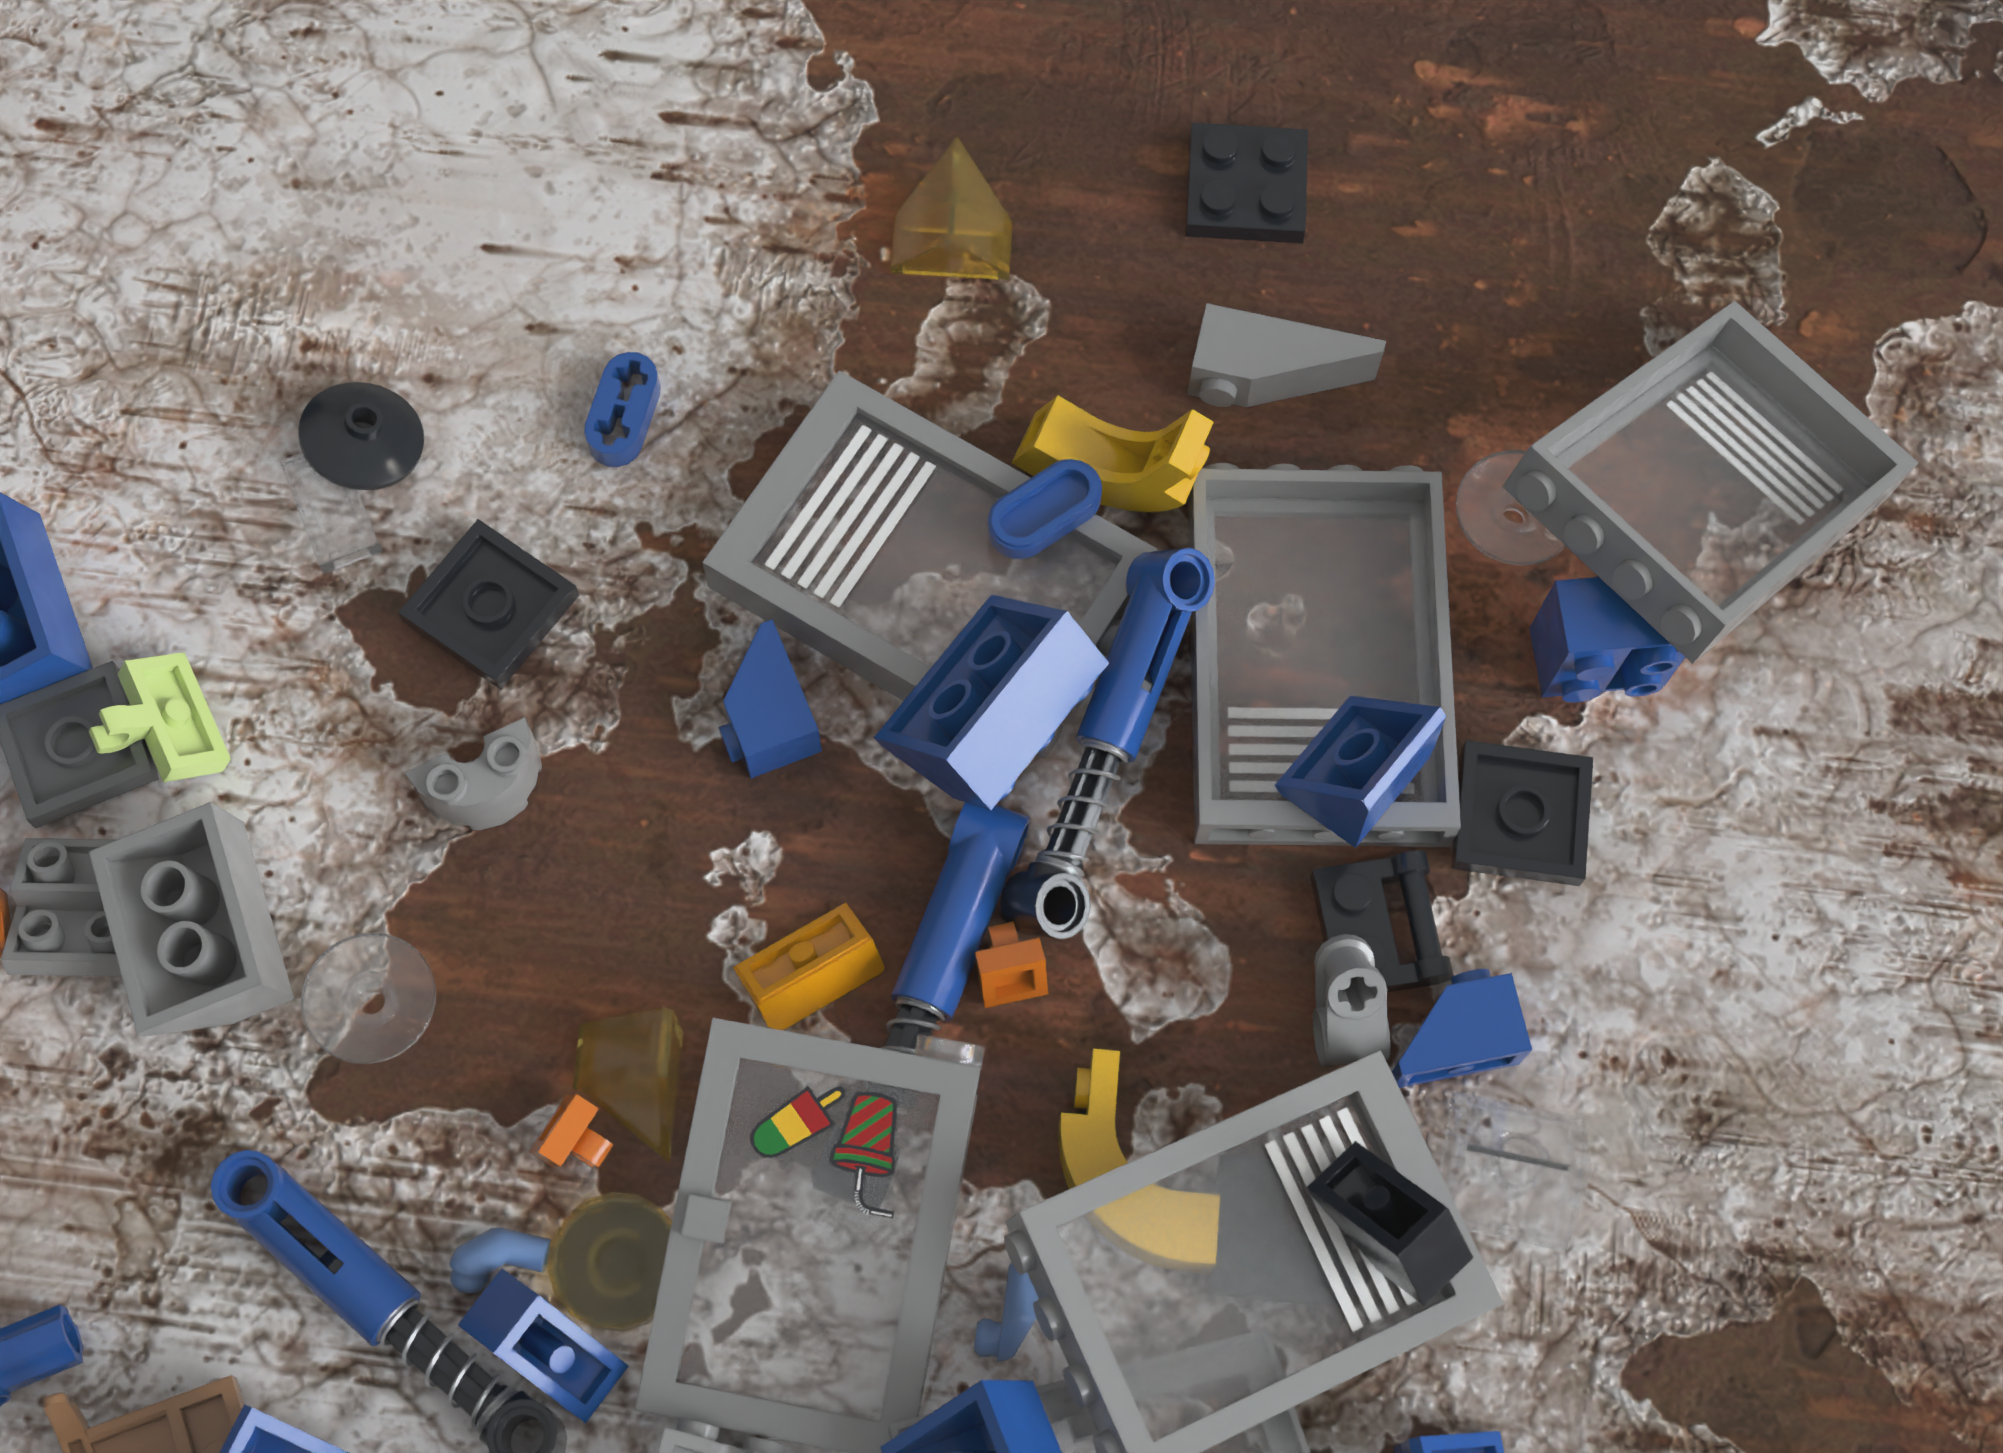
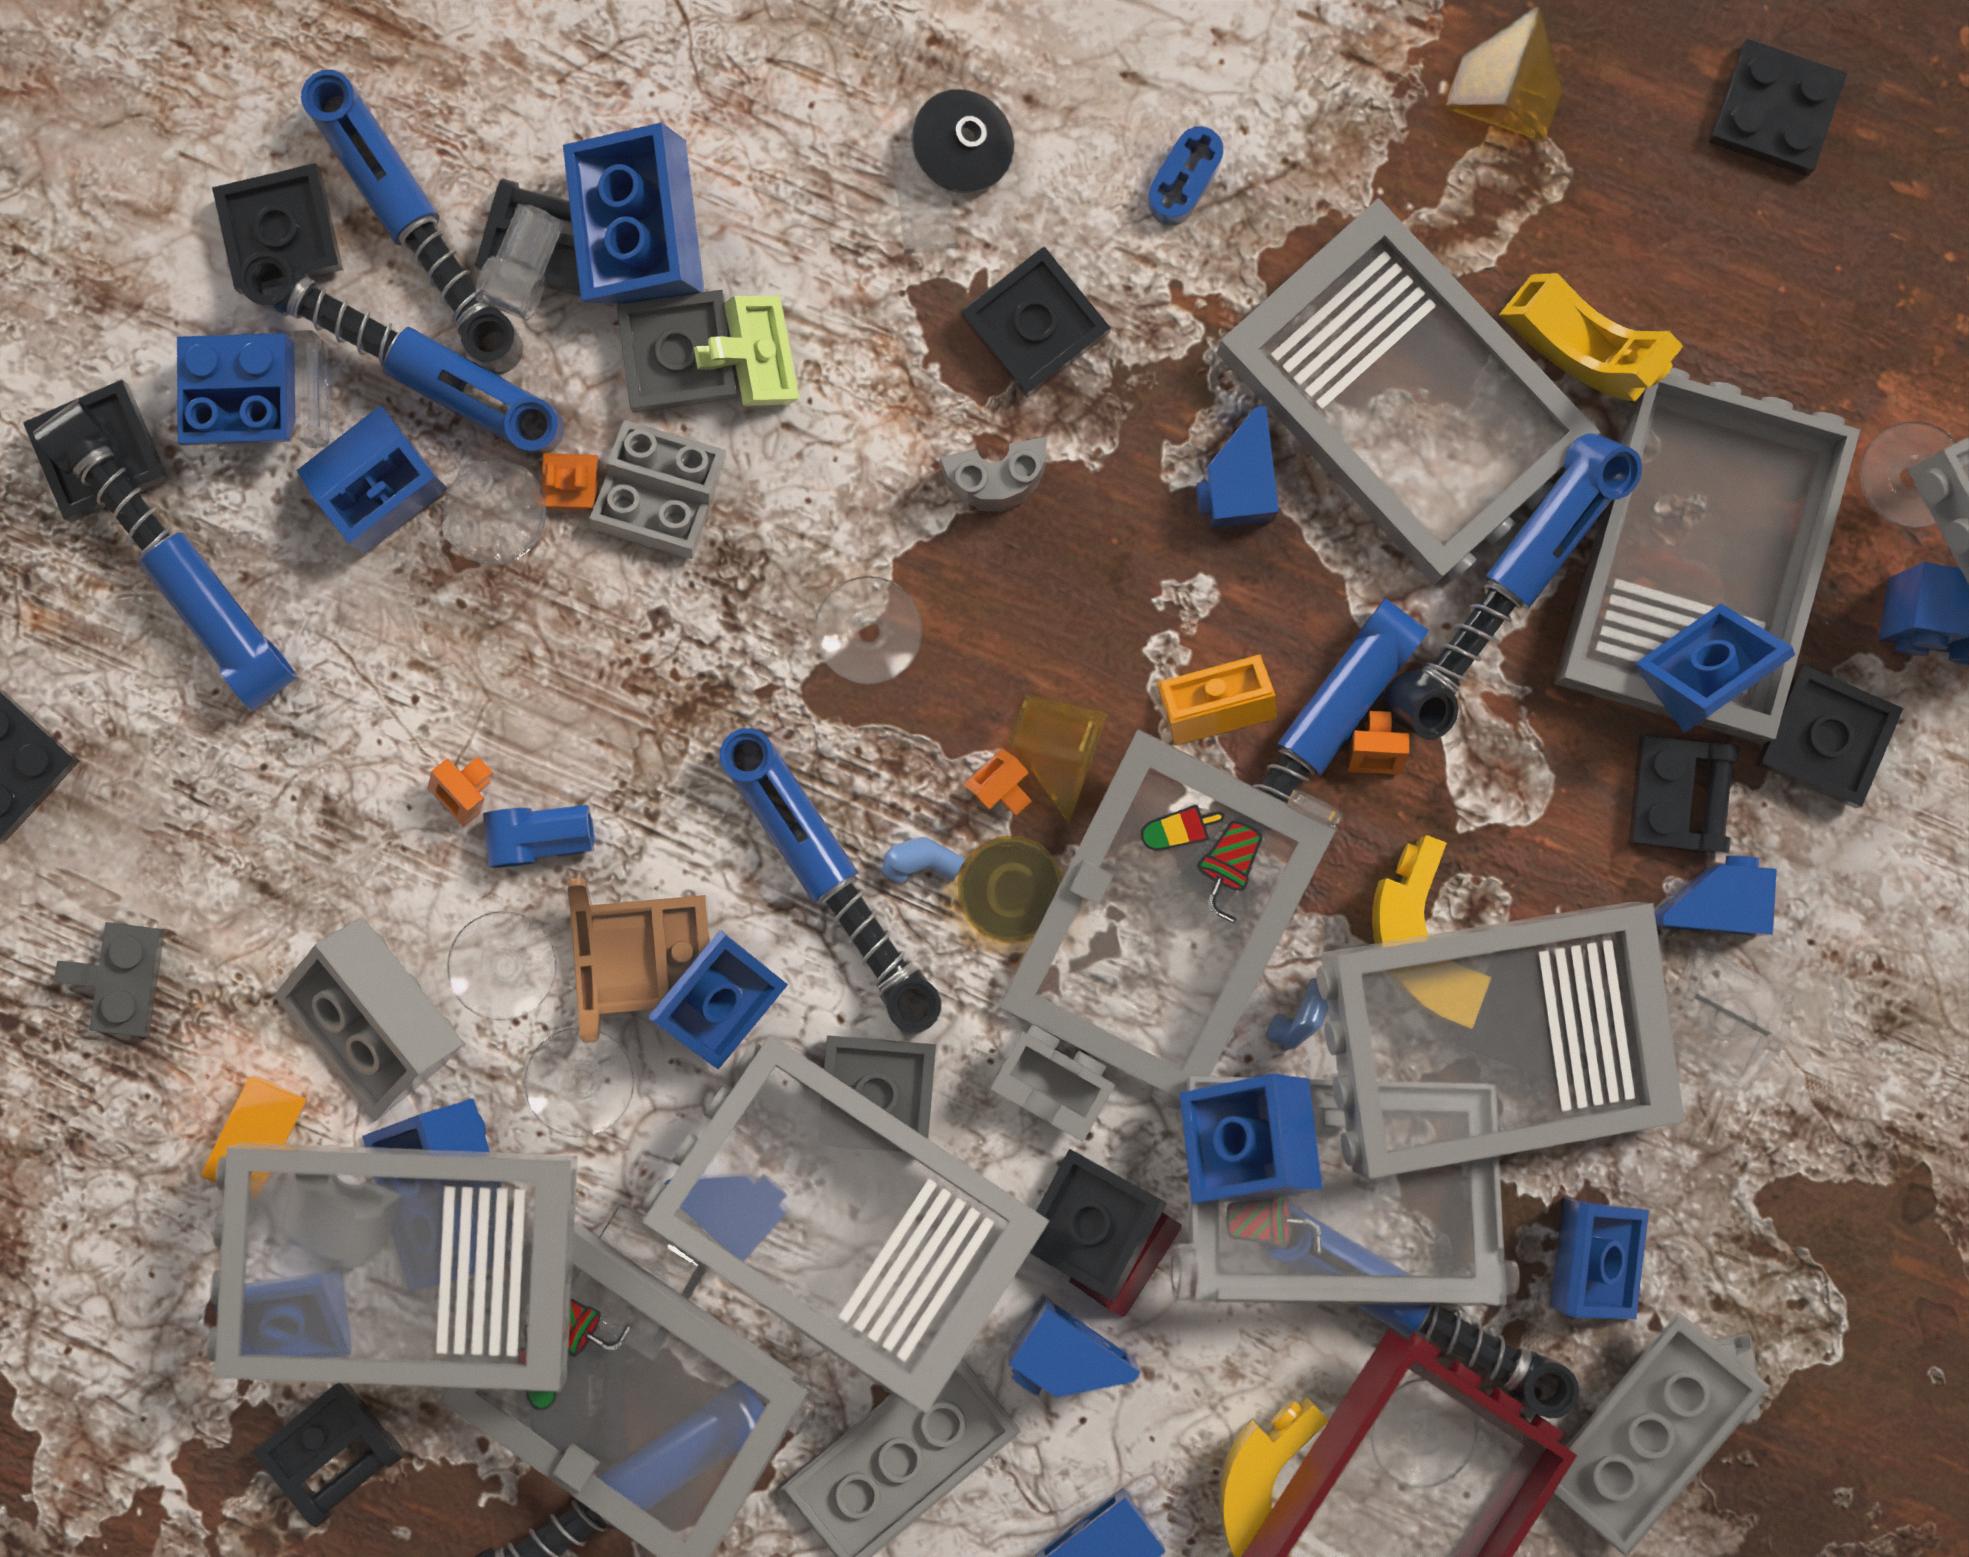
camera: 20 degrees right, 15 degrees up
light grey slope [89,802,294,1037] -> none
blue slope [458,1268,629,1423] -> none
blue slope [874,595,1109,811] -> none
blue tile [987,459,1102,559] -> none
light grey slope [1187,303,1386,407] -> none
black slope [1306,1141,1473,1306] -> none
light grey piece [1313,934,1391,1067] -> none

